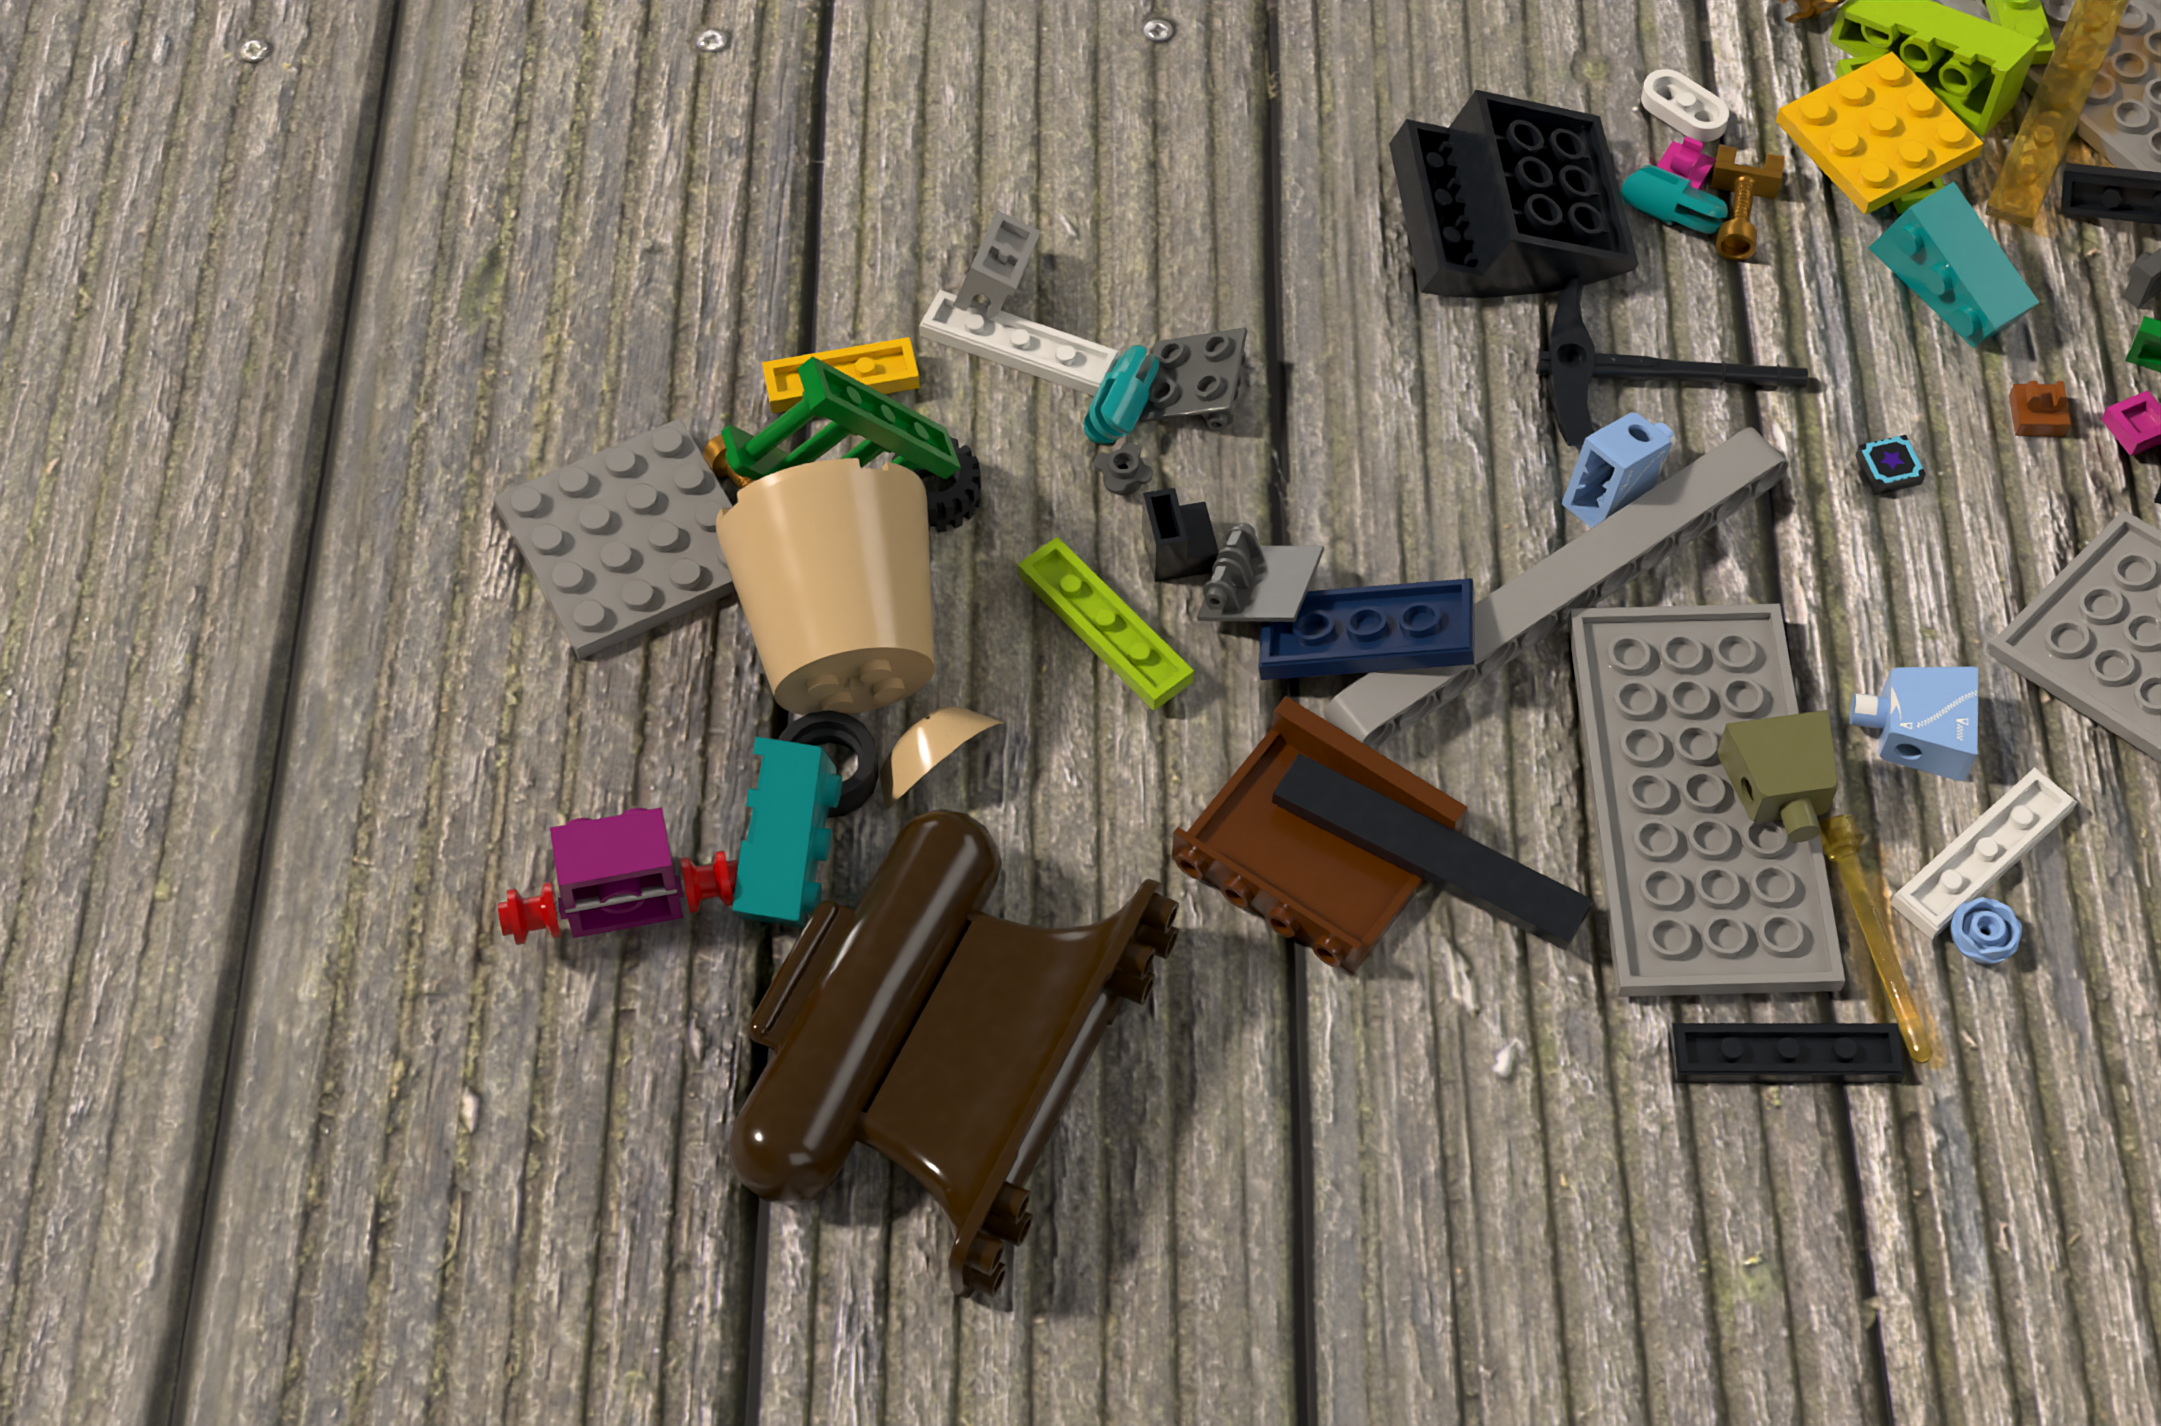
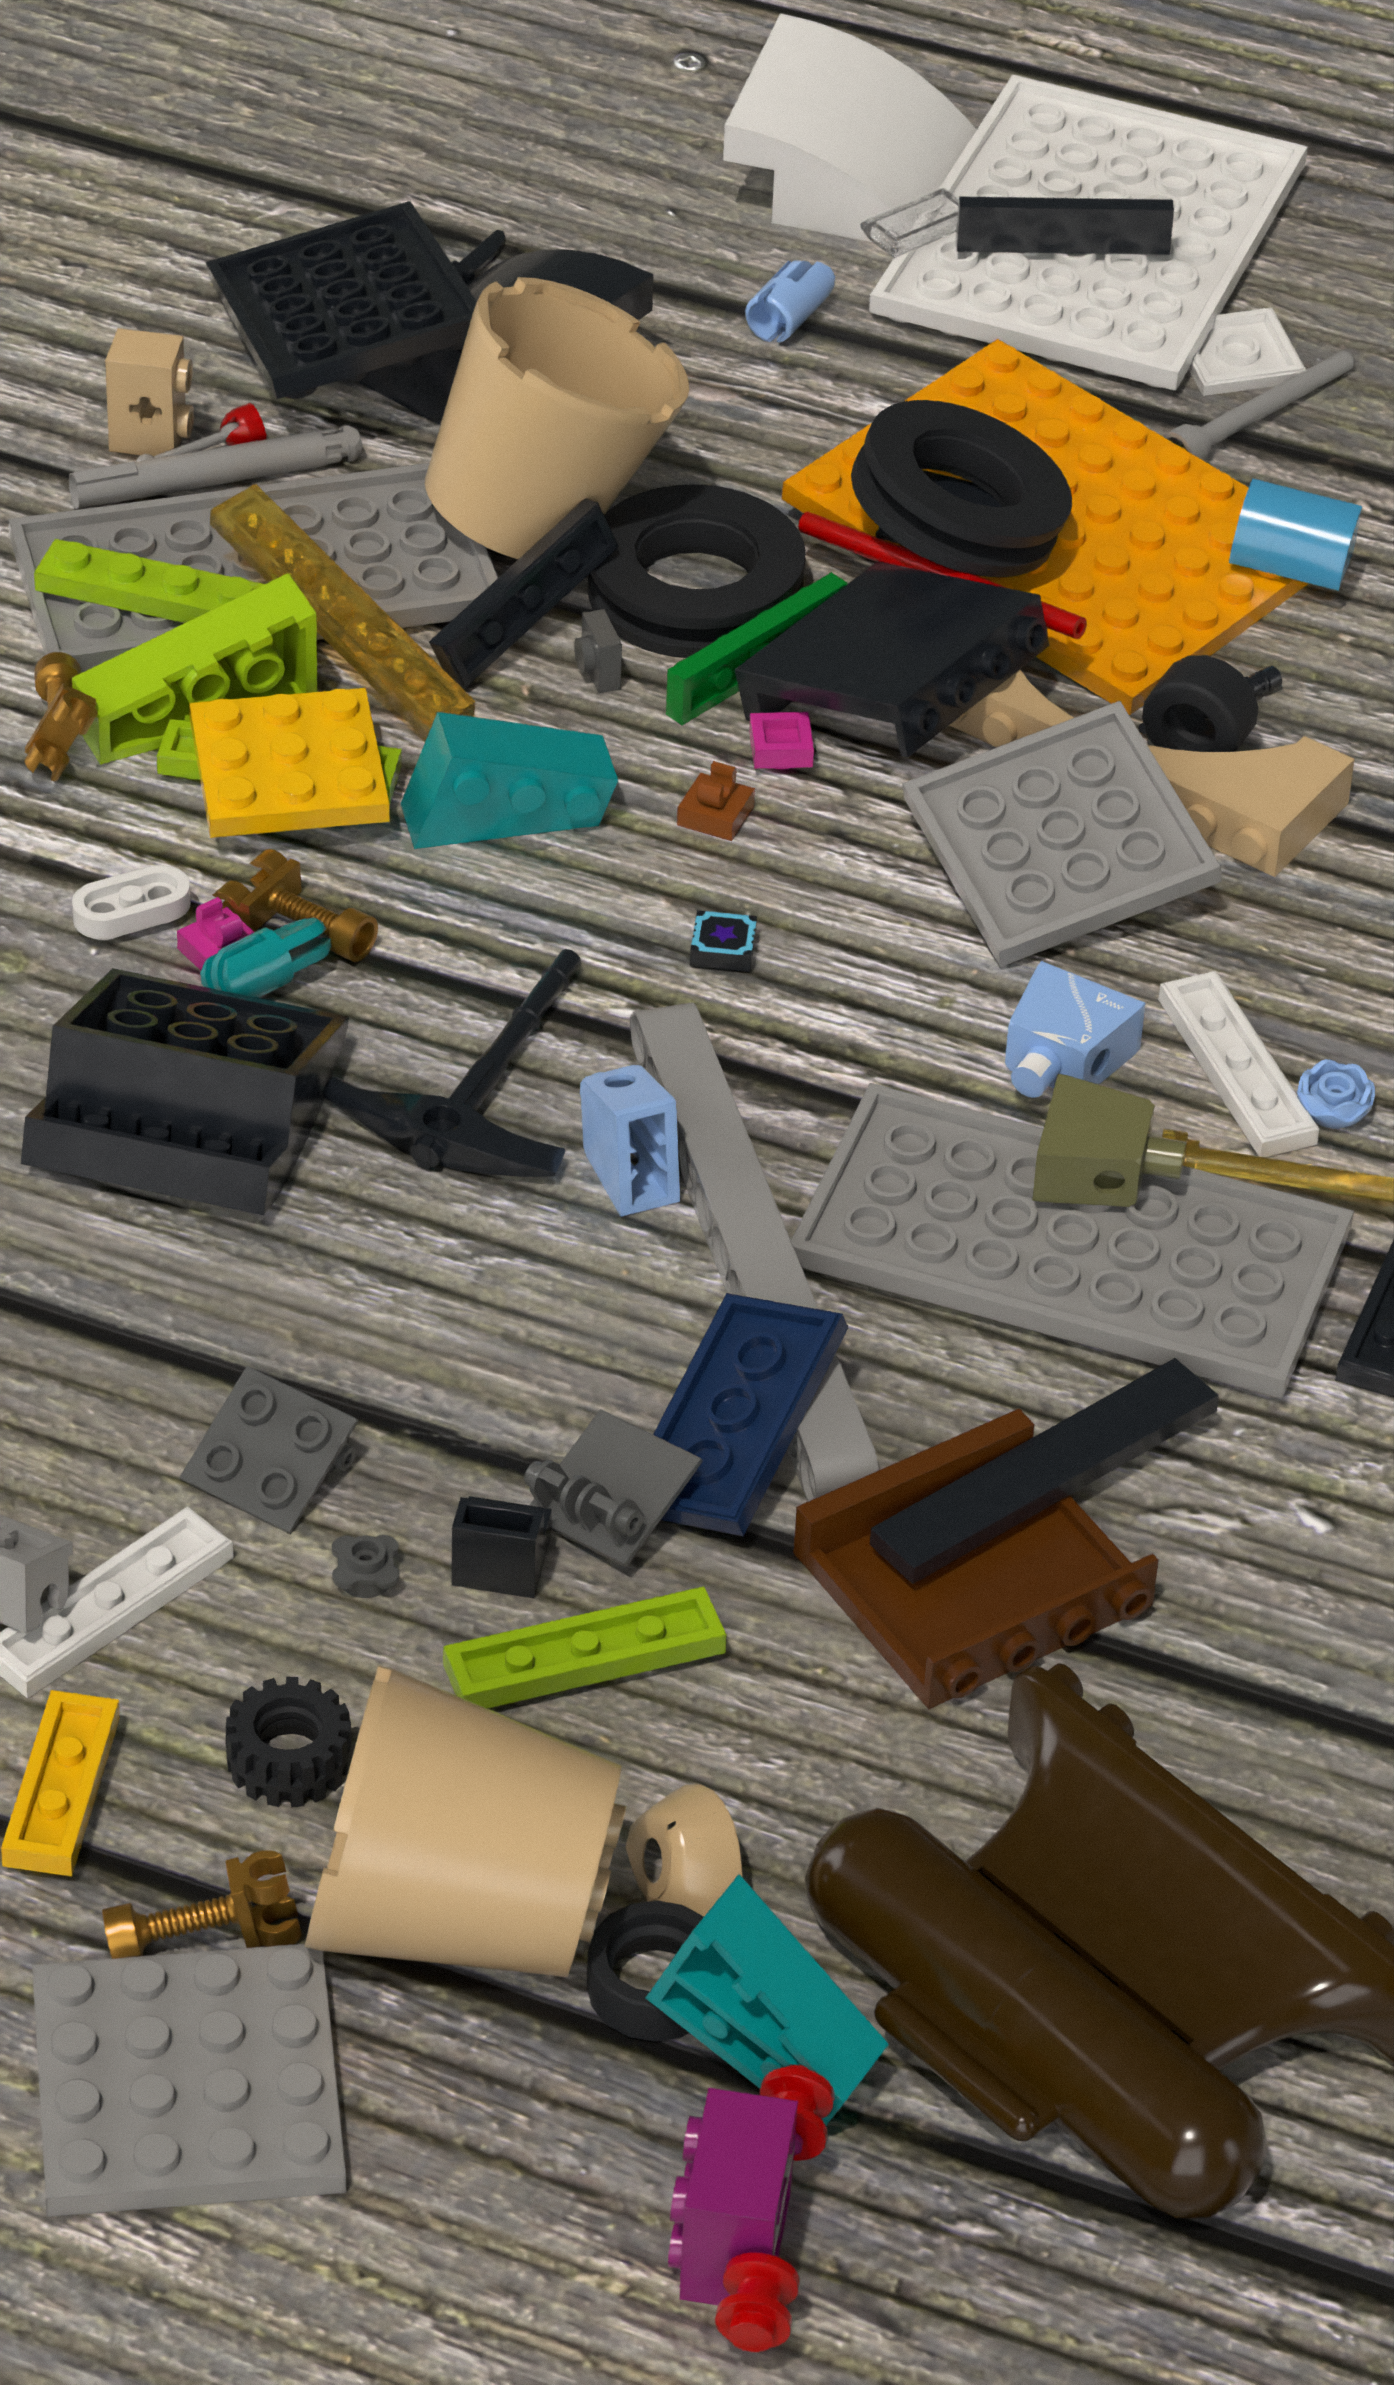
camera: 70 degrees left, 15 degrees down
green fence [721,356,961,481] -> none
teal arm [1083,345,1159,445] -> none

